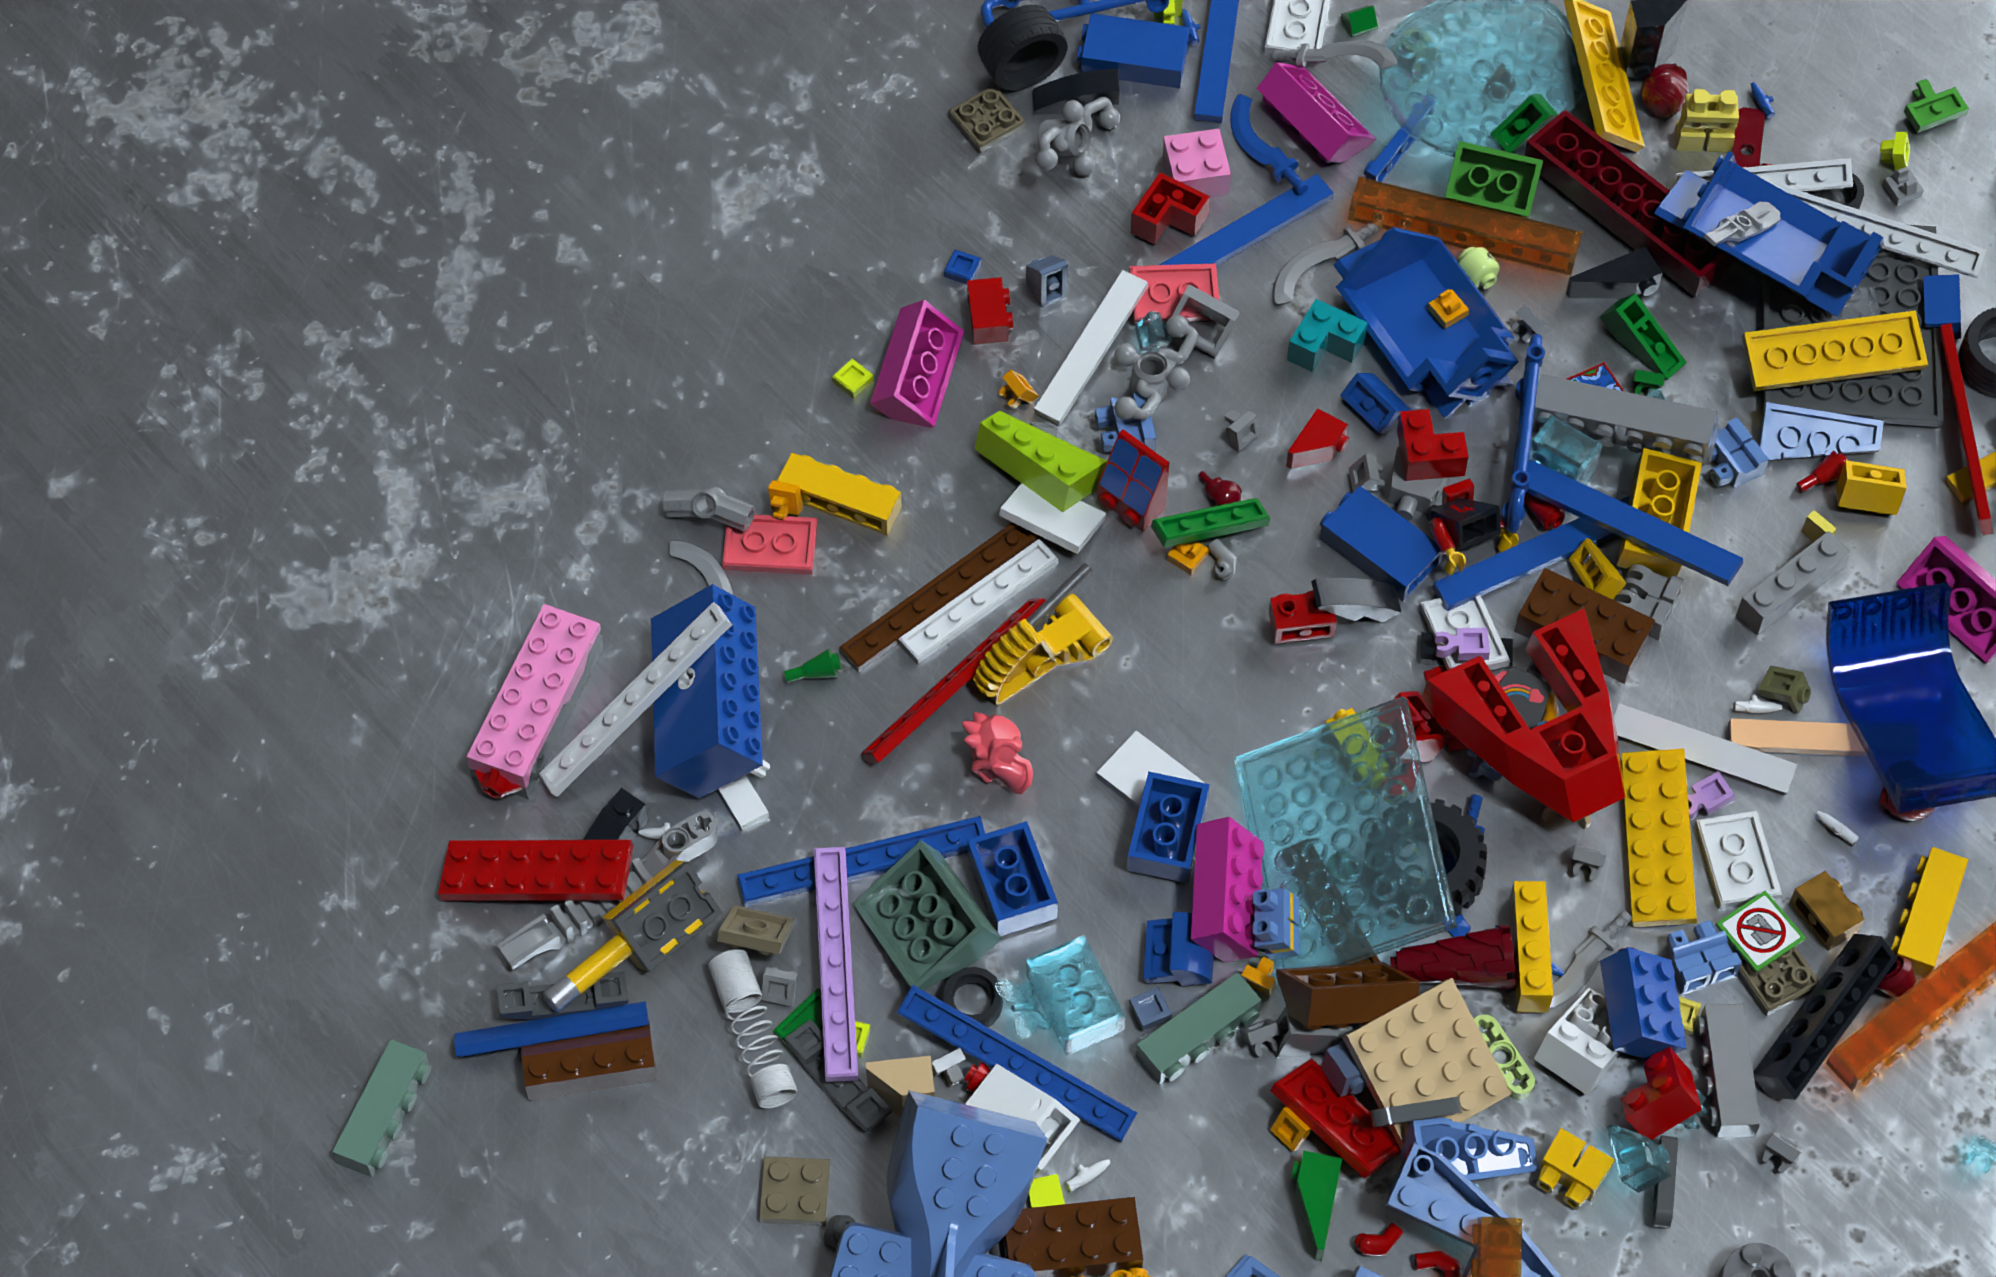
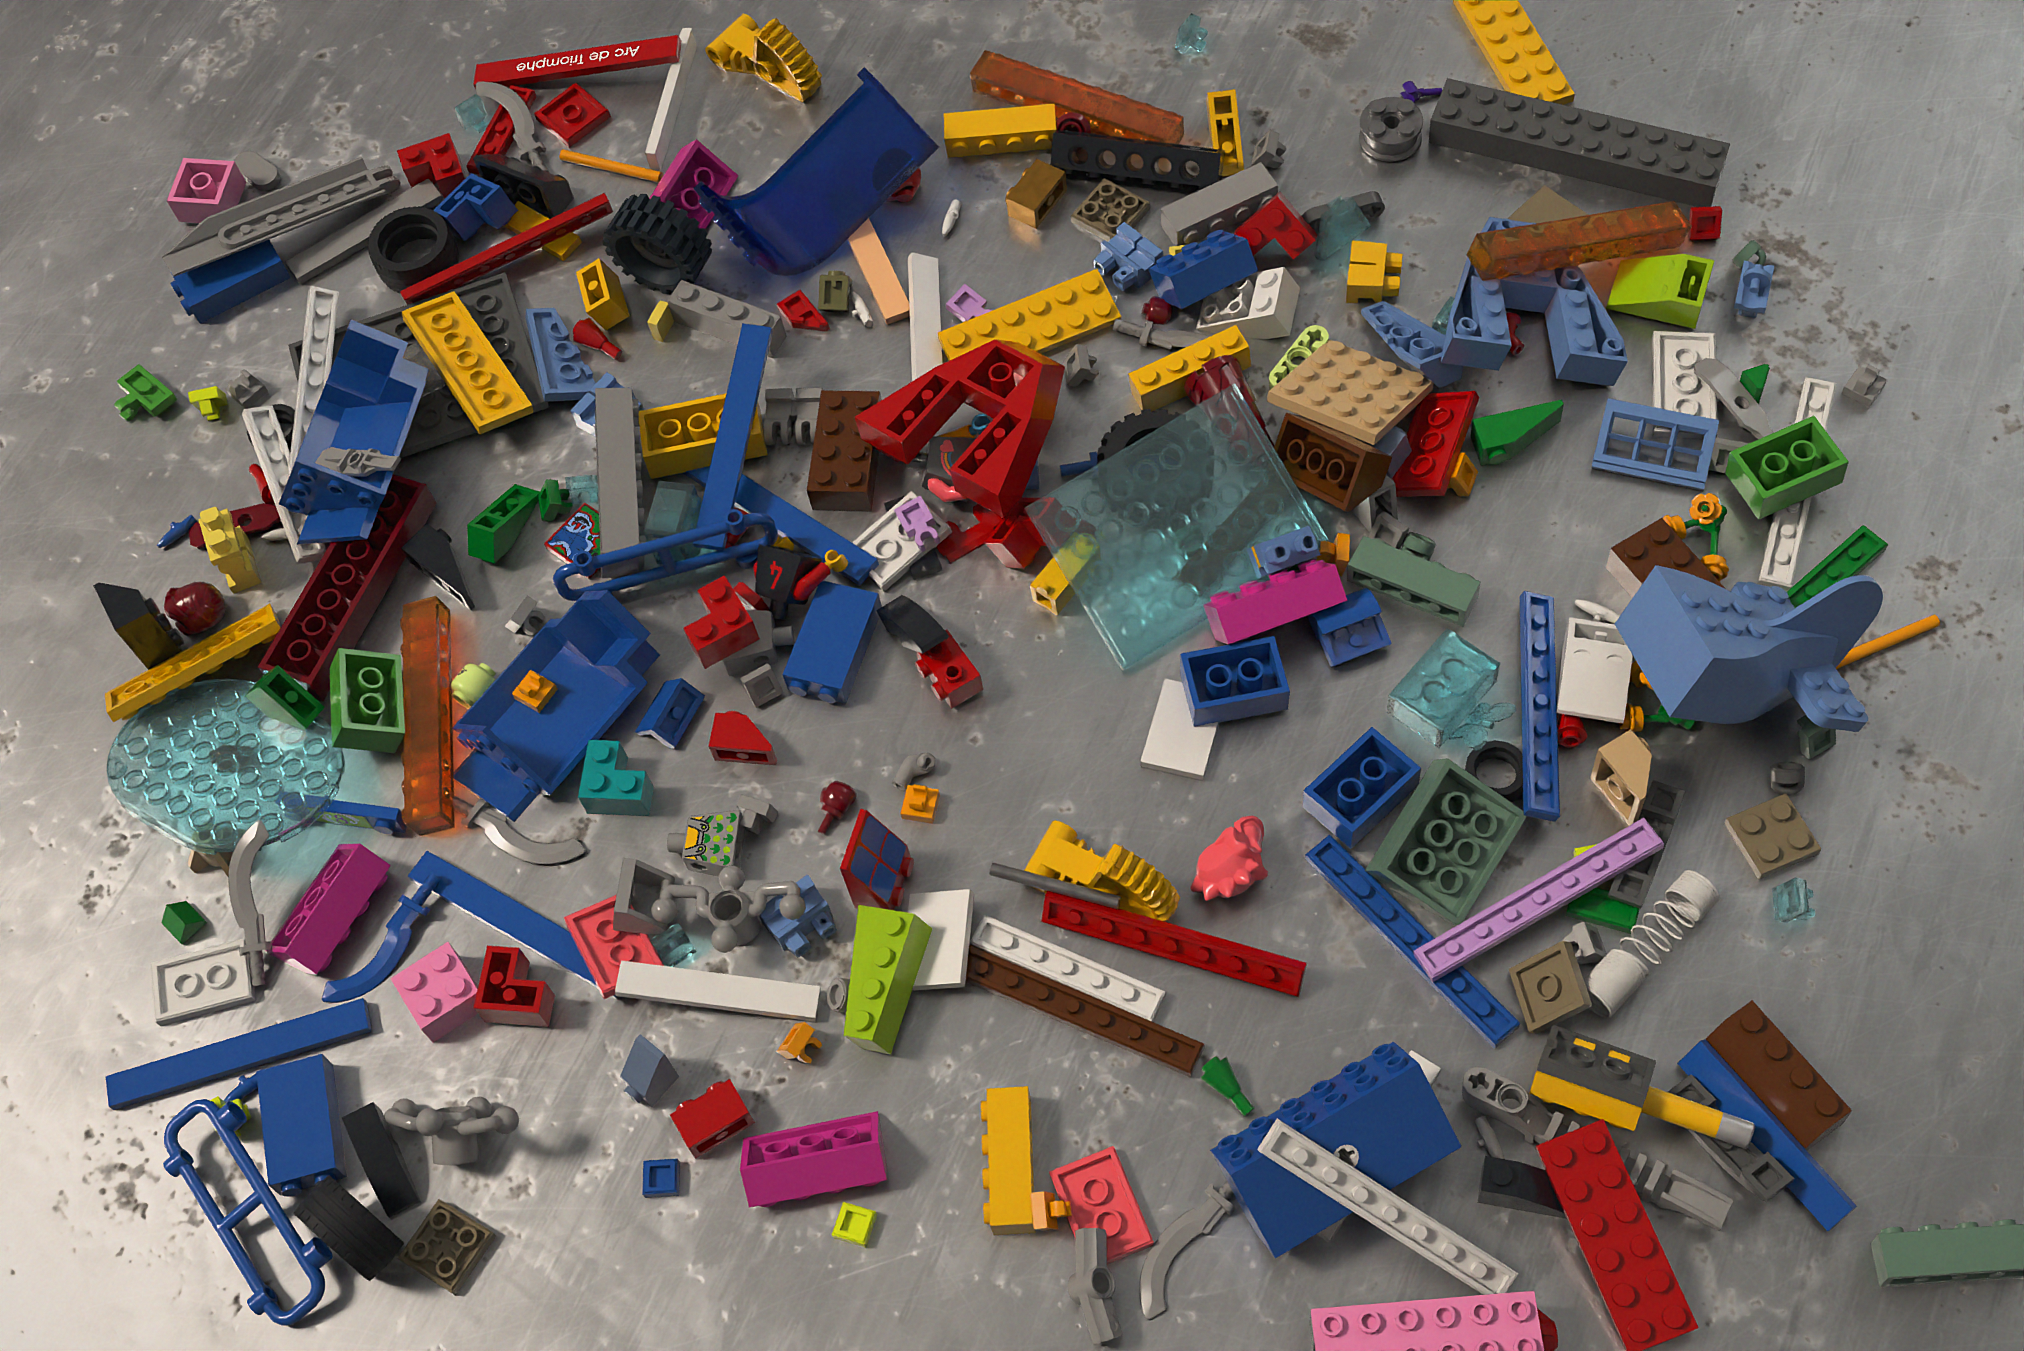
camera: 105 degrees left, 0 degrees up
light grey tile [931,1048,966,1087] -> none
sand blue plate [1129,987,1172,1031] -> none
green tile [1151,498,1271,548] -> none
red arm [1354,1223,1404,1256] -> none
dark grey beam [1370,1097,1462,1128] -> none
yellow slope [1568,538,1626,599] -> none
white tile [1695,811,1782,909] -> none
piece [1716,891,1806,973] -> none
blue panel [1924,274,1961,339] -> none
none -> black wheel [602,194,712,294]
none -> light grey torso [667,810,745,877]
none -> red tile [776,290,830,331]
none -> yellow slope [1206,89,1244,177]
none -> sand green tile [1401,532,1436,561]
none -> clear light blue tile [1772,877,1815,923]

